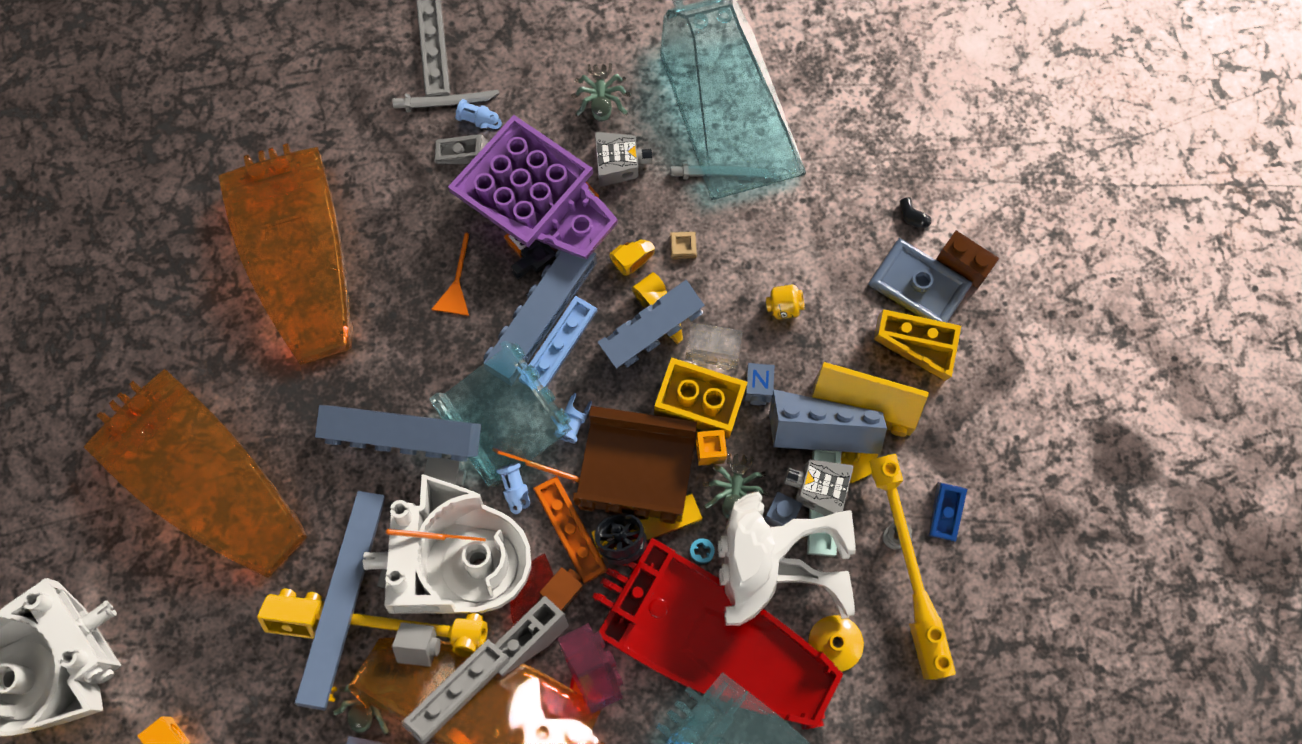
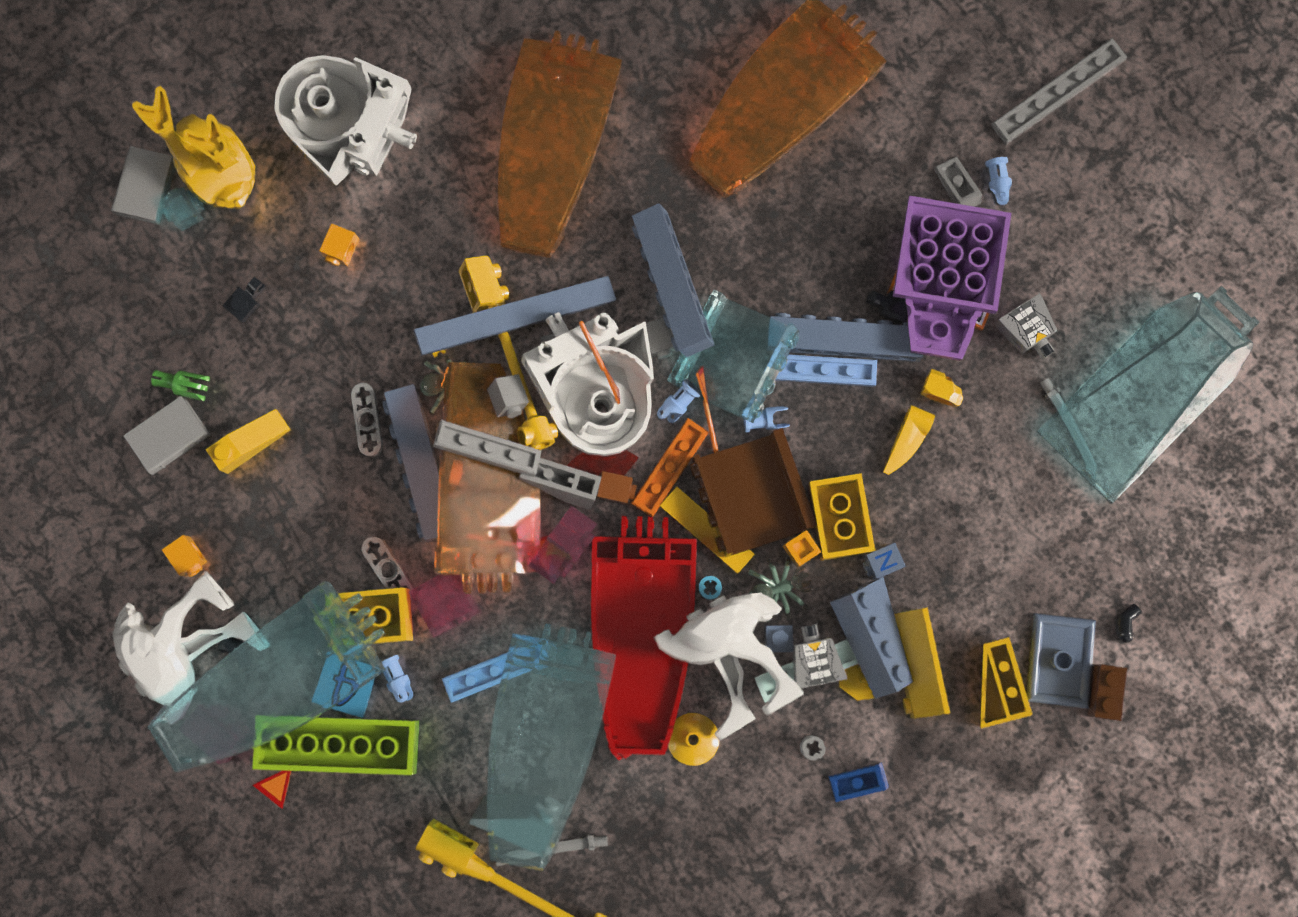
camera: 70 degrees right, 10 degrees up
light grey sword [393,90,499,112] -> none
orange piece [431,232,469,316] -> none
animal [571,63,631,121] -> none
black wheel [595,513,647,565] -> none
sand blue wedge [598,280,705,368] -> none
tan tile [670,232,697,259] -> none
clear brick [685,322,743,370] -> none
yellow head [766,284,805,320] -> none
yellow bar [869,454,956,680] -> none

